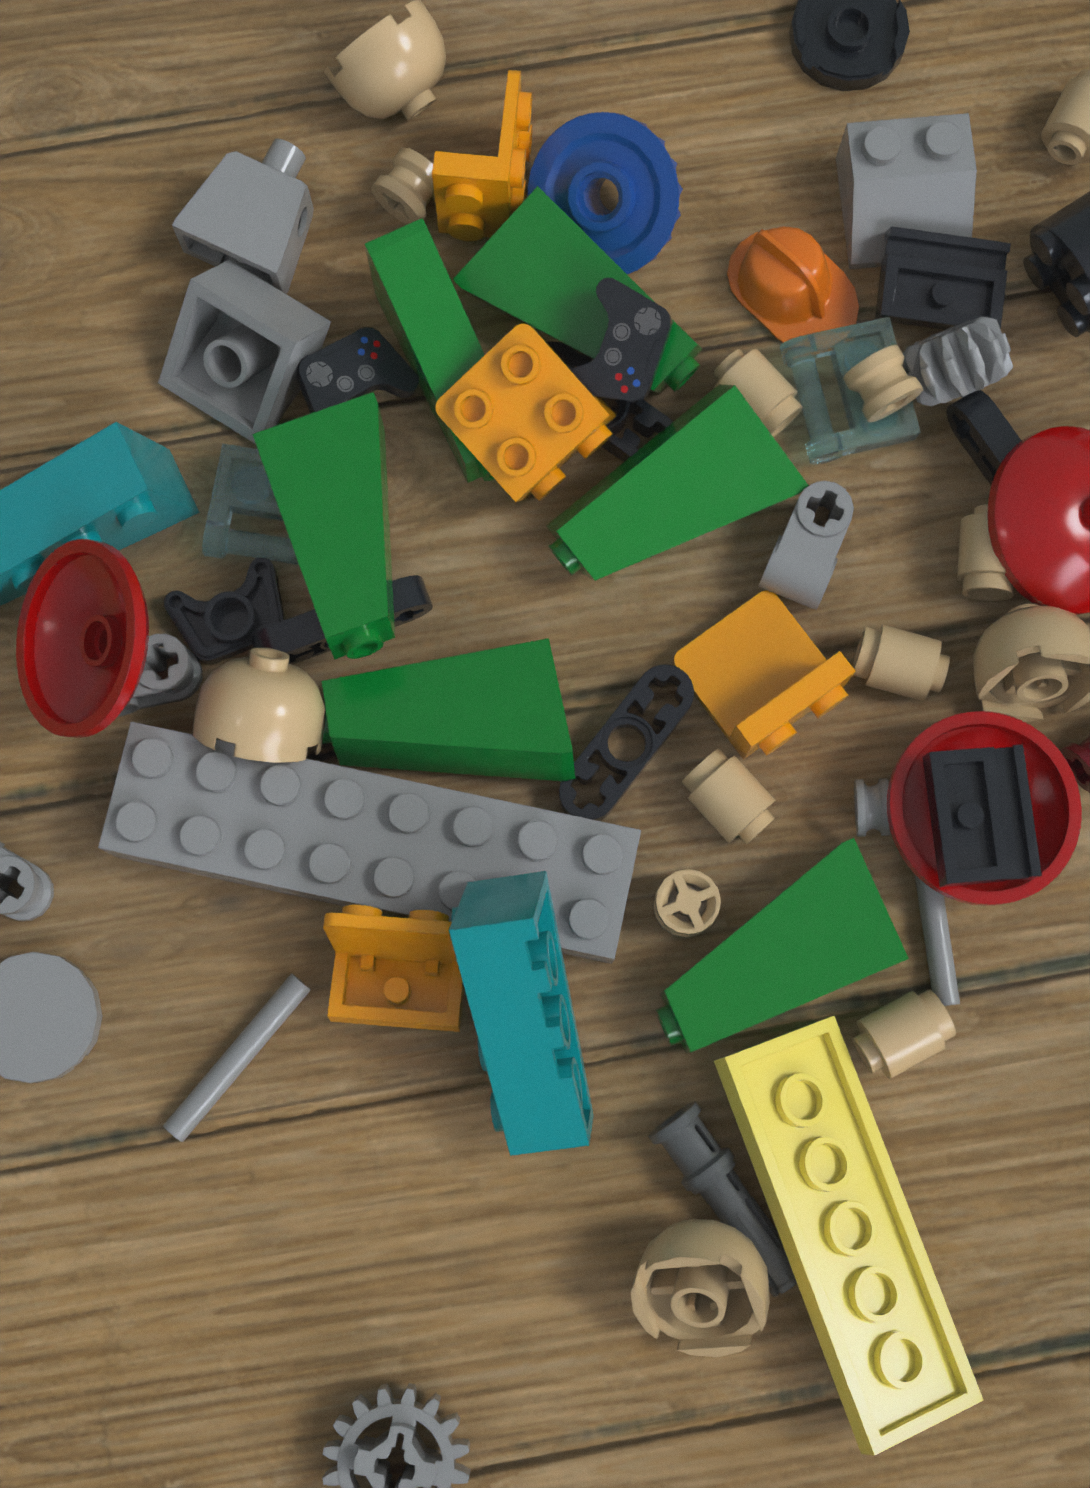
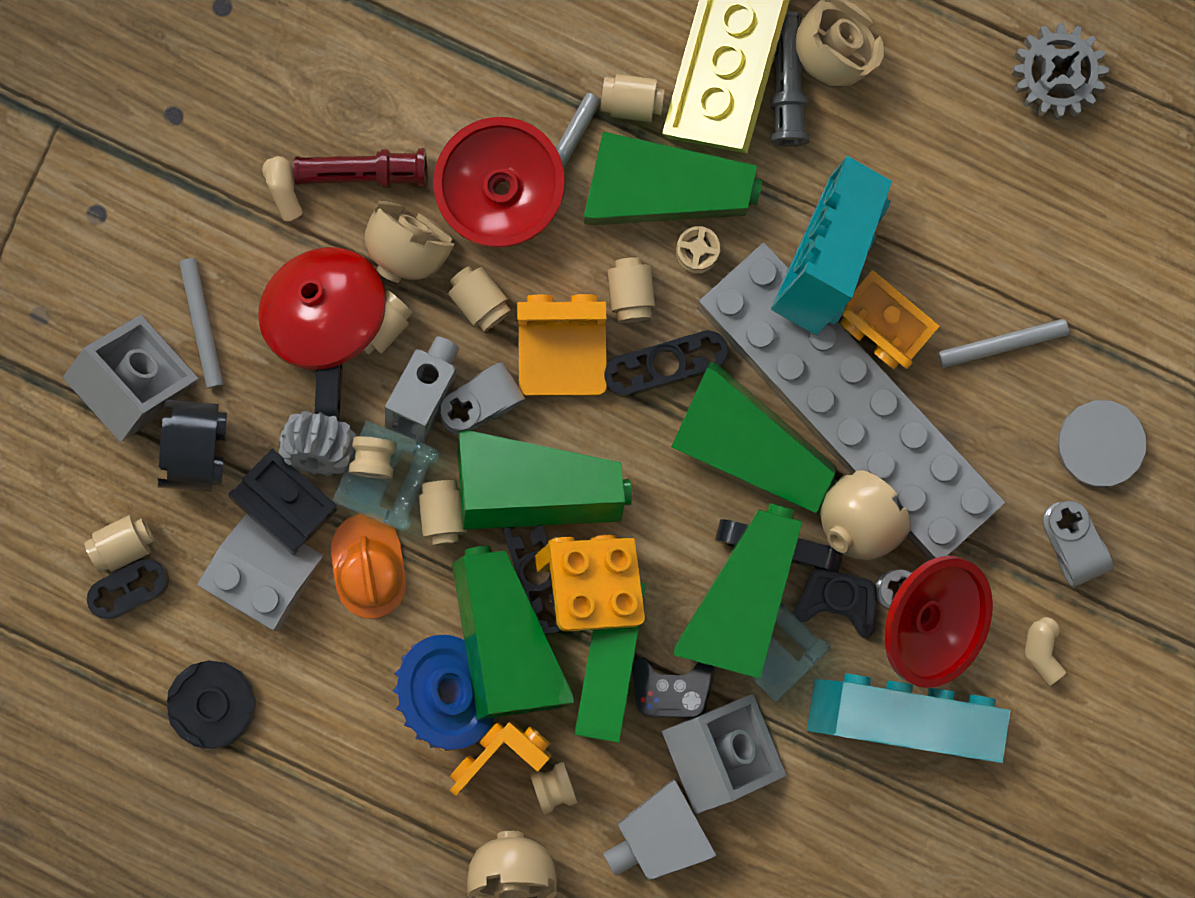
camera: 145 degrees left, 5 degrees up
black piece [571,277,673,403] -> none
light grey bush [854,778,890,837] -> none
black plate [922,745,1042,887] -> none
none -> black beam [87,559,169,619]
none -> light grey torso [385,336,459,446]

